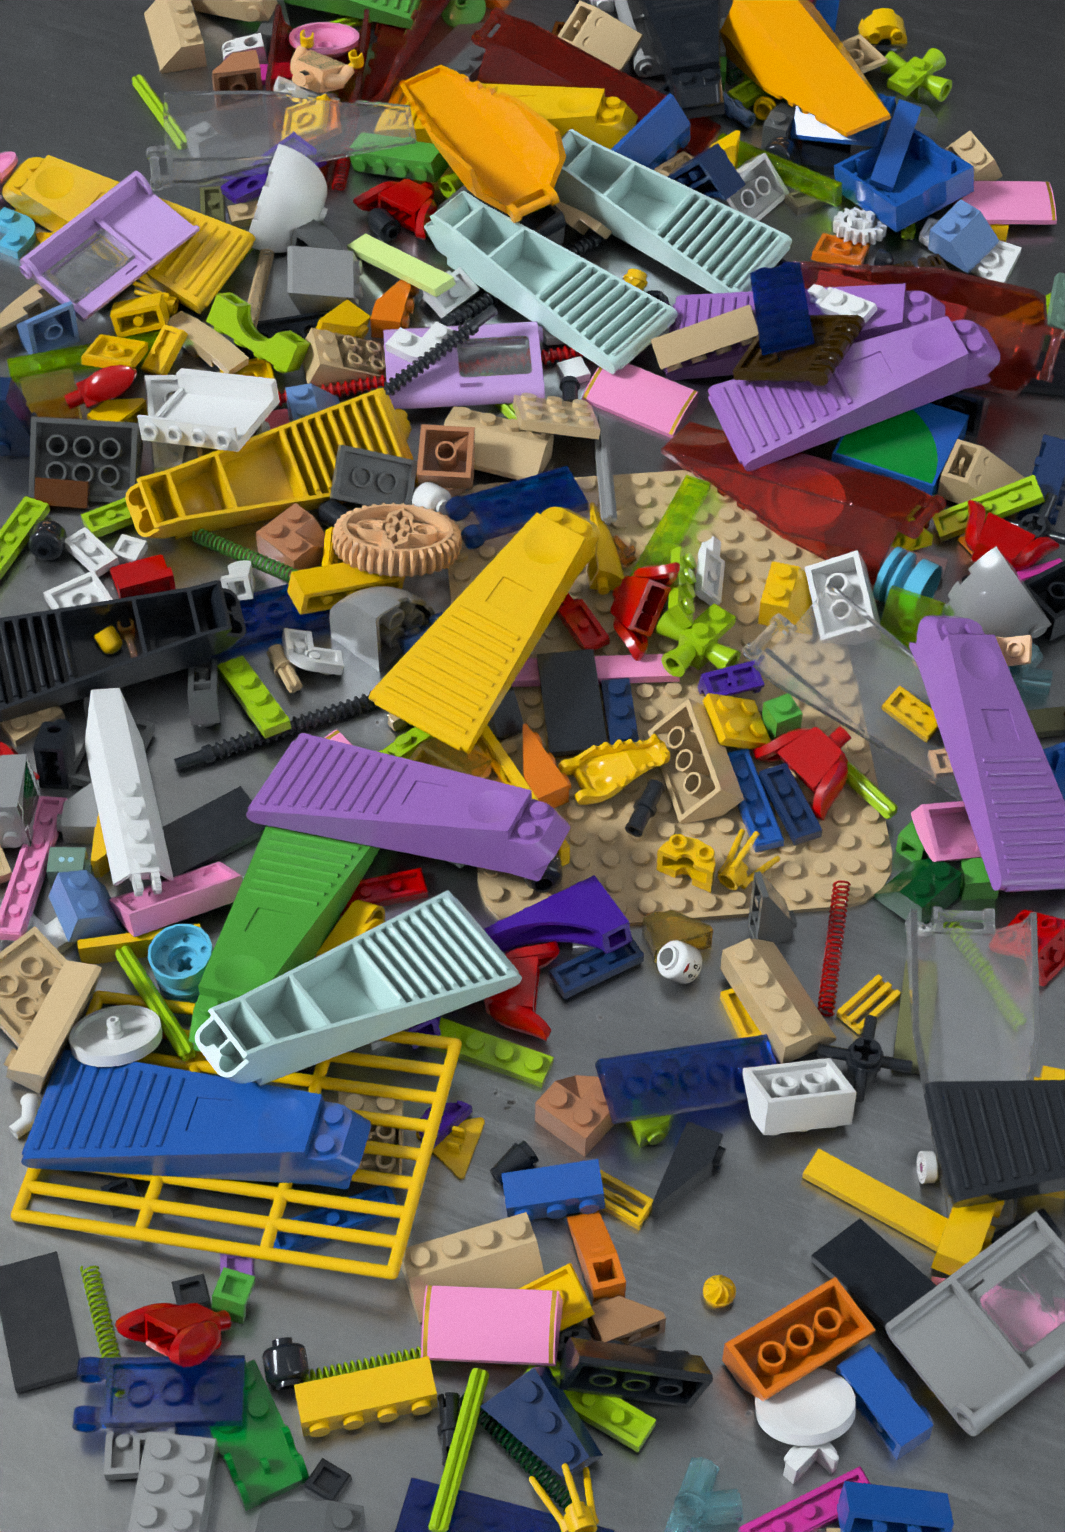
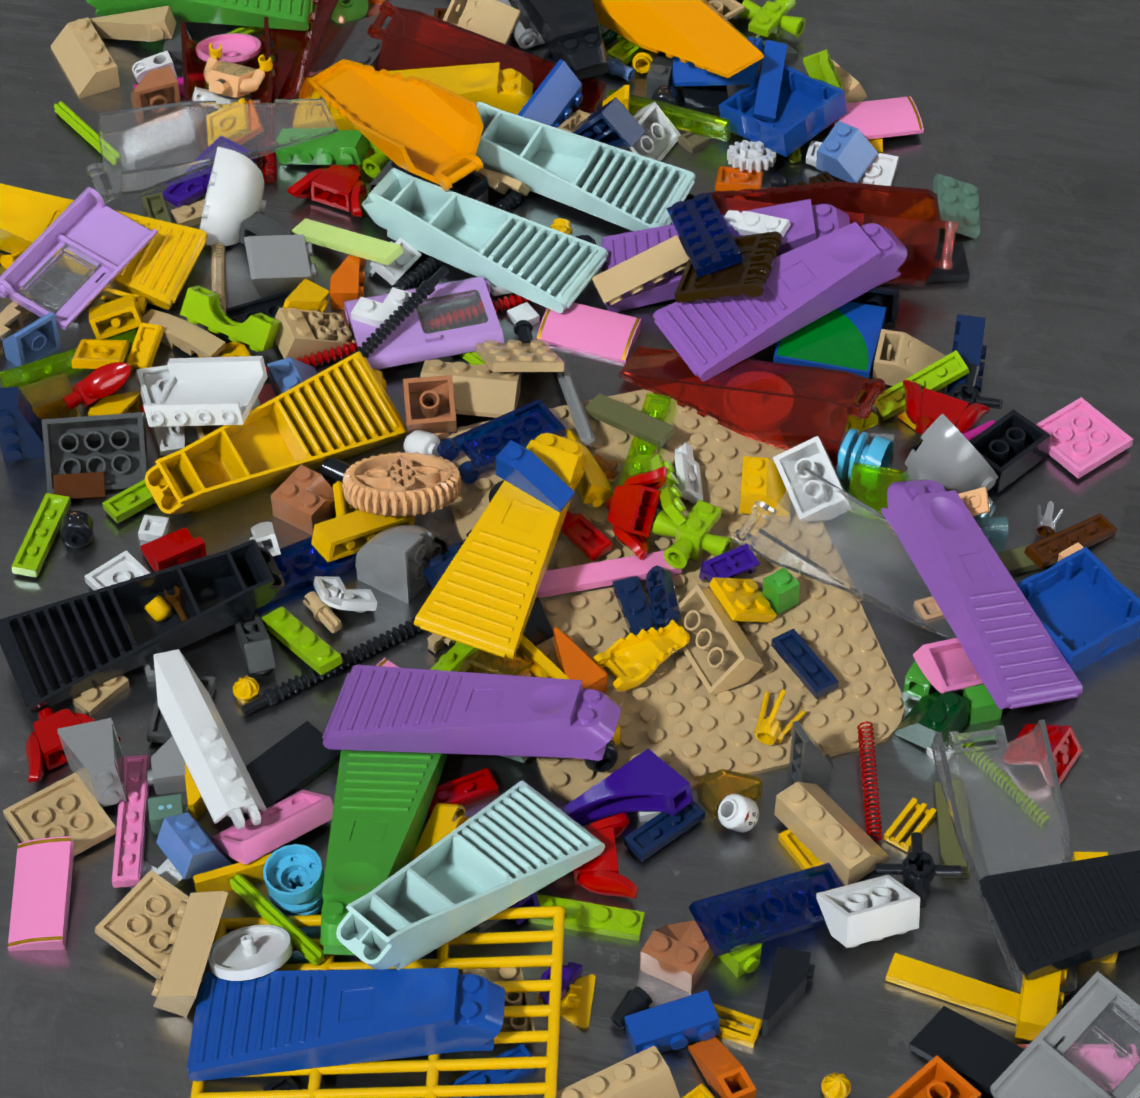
camera: 10 degrees left, 5 degrees down
white arm [8,1093,42,1139] -> none
black torso [33,719,76,789] -> none
white plate [65,527,119,577] -> none
bright green piece [192,529,298,583] -> none
dark grey plate [330,445,418,506] -> none
black brick [367,207,401,242] -> none
black tile [537,649,607,757] -> none
black pin [625,779,665,837] -> none
yellow cylinder [656,834,715,893] -> none
blue tile [727,749,784,853] -> none
red torso [753,726,852,821] -> none
lime axle [846,761,898,819] -> none
yellow plate [881,685,939,743] -> none
white tile [917,1151,938,1184] -> none
none -> yellow plate [233,675,260,703]
none -> blue slope [496,440,575,513]
none -> olive tile [584,393,676,448]
none -> dark blue beam [646,565,680,628]
none -> lime panel [803,49,843,90]

